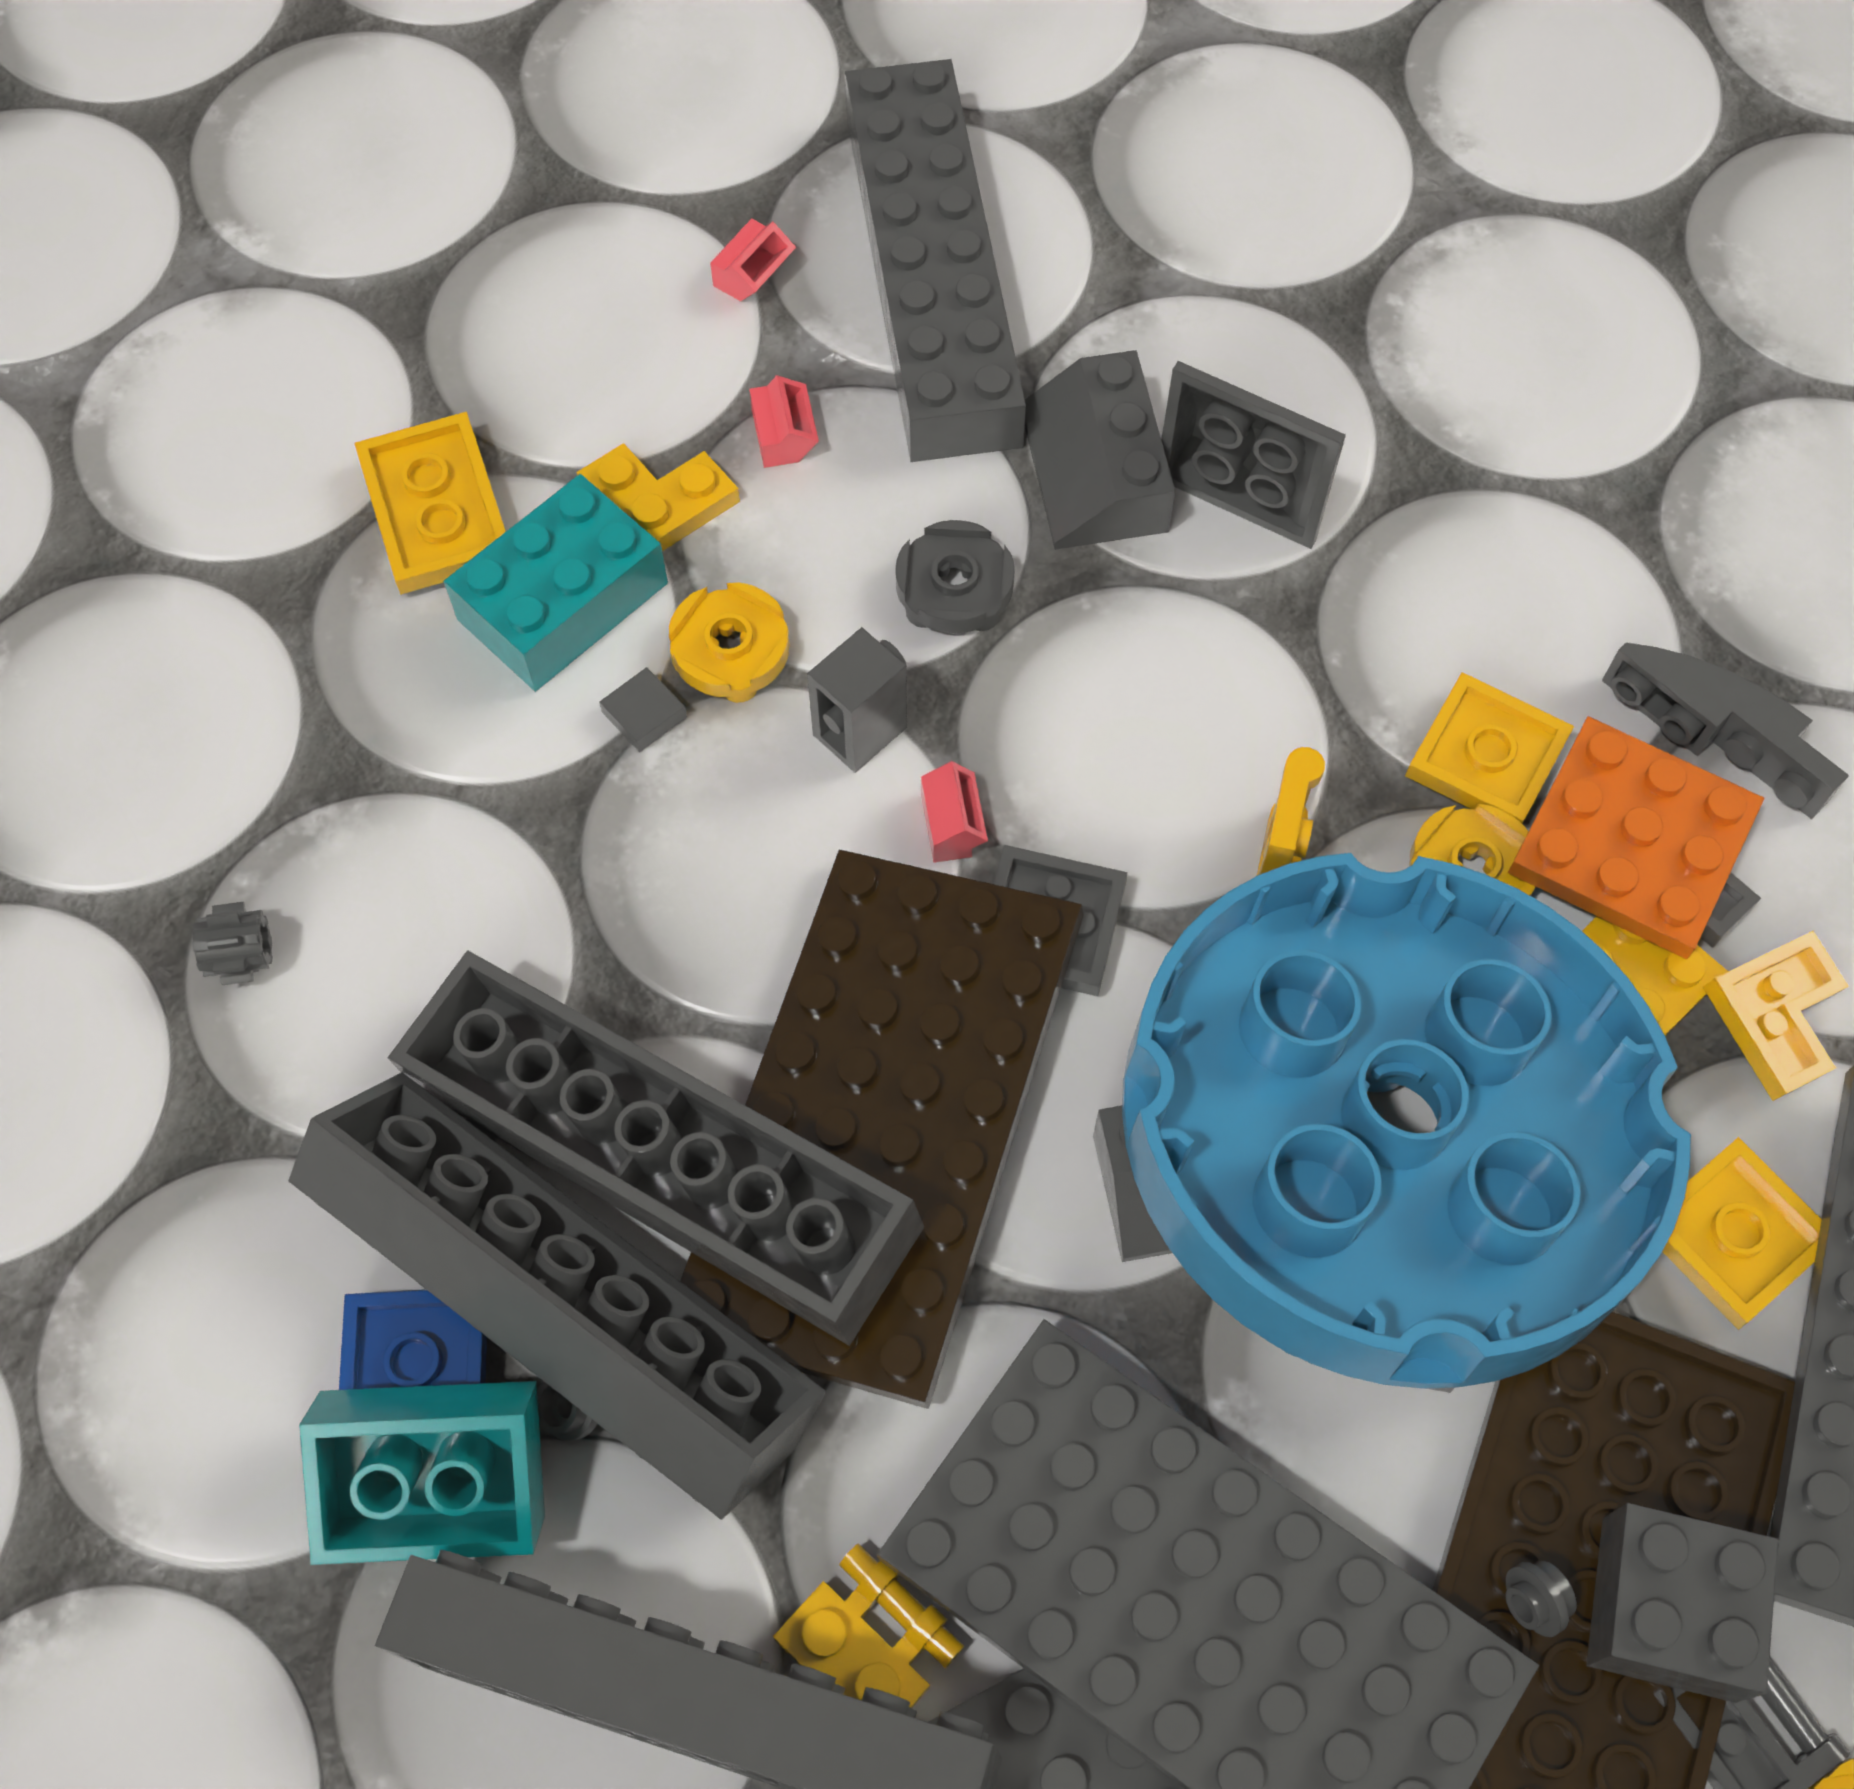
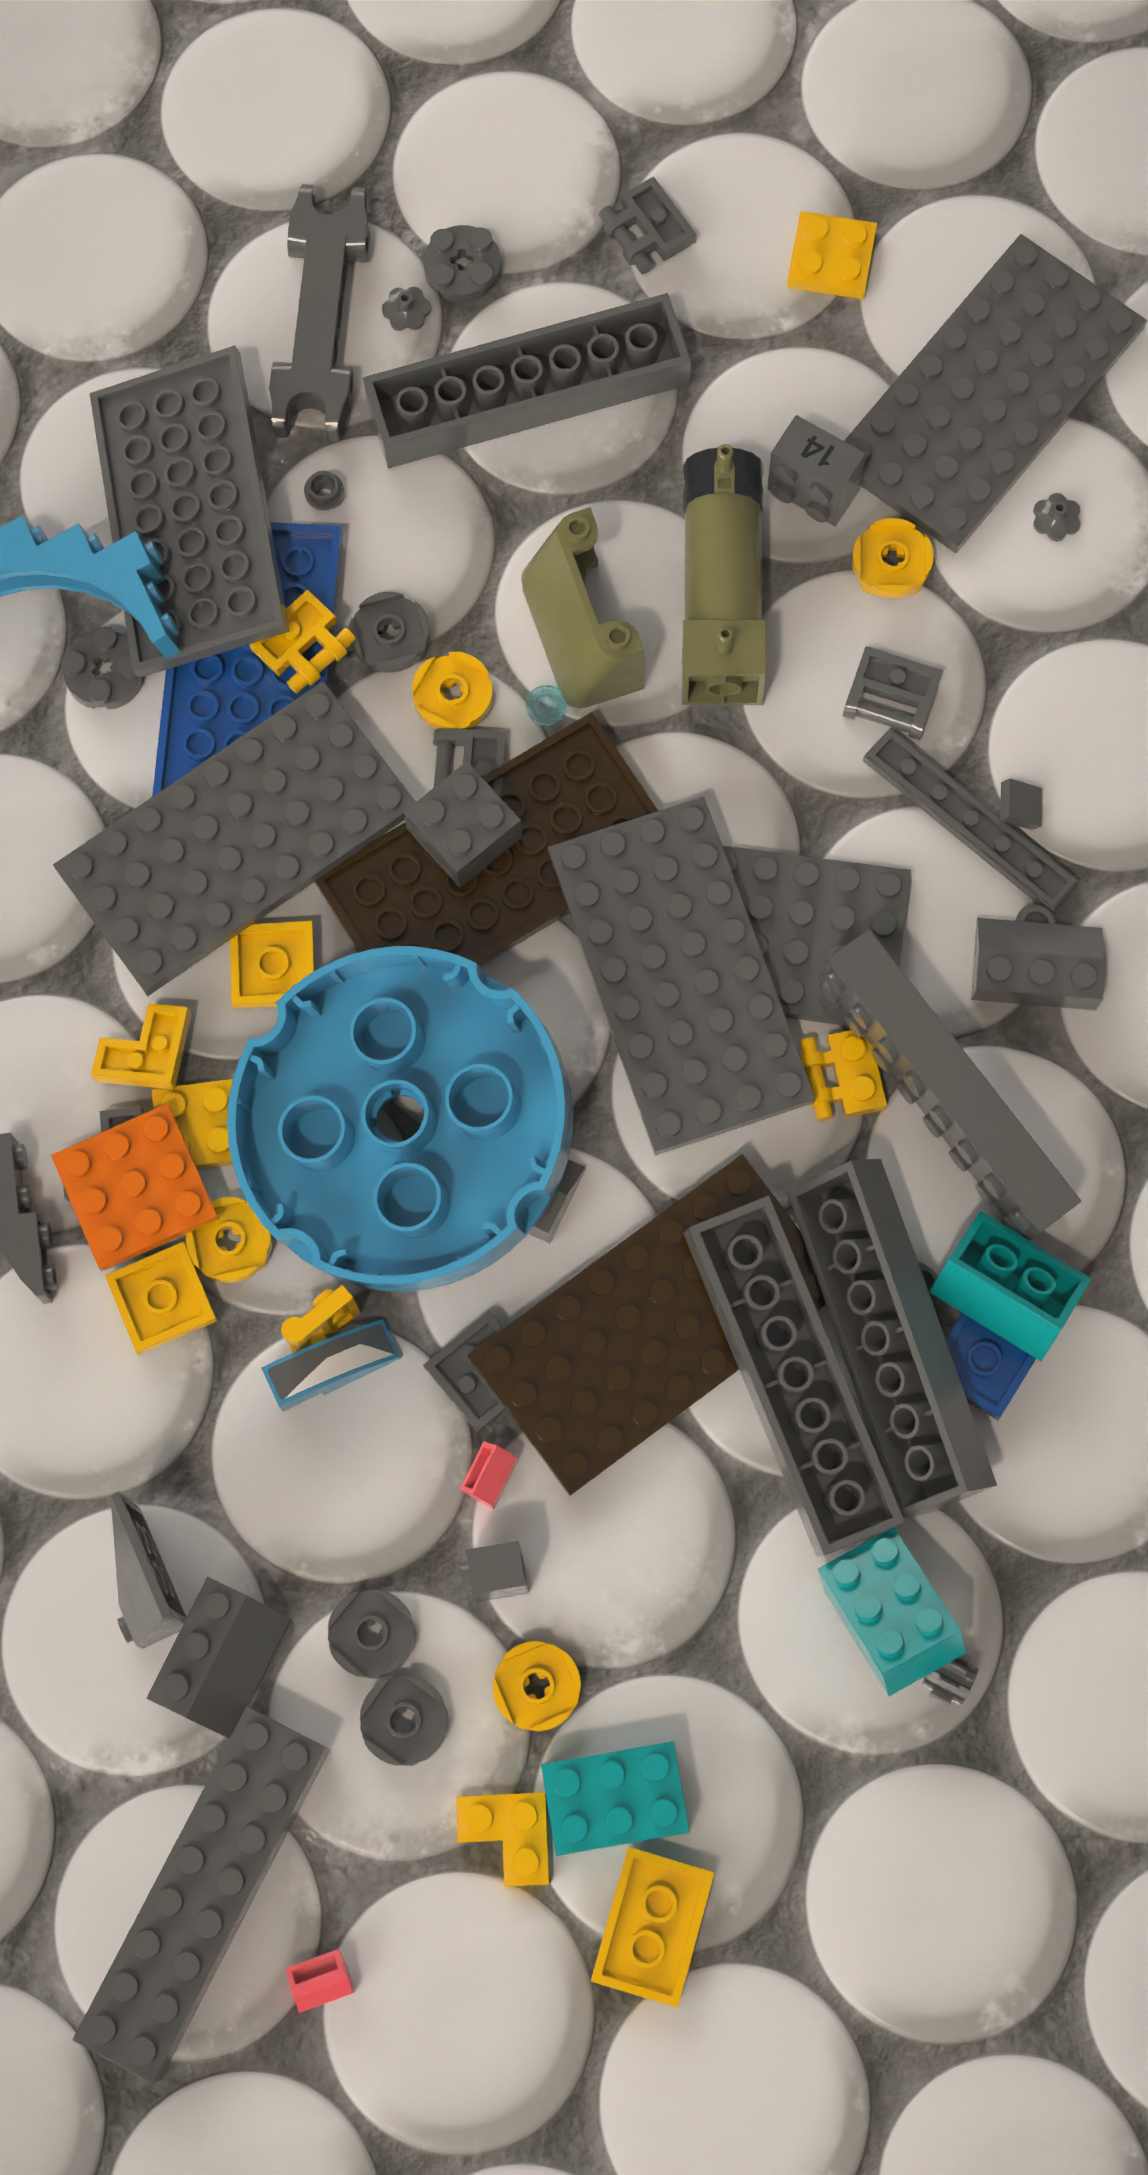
camera: 140 degrees left, 10 degrees up
dark grey tile [599,667,687,752] -> none
coral piece [749,375,819,468] -> none
dark grey plate [1506,1561,1577,1637] -> none
none -> slope [261,1319,401,1412]
none -> dark grey plate [360,1676,449,1766]
none -> teal brick [817,1527,966,1696]

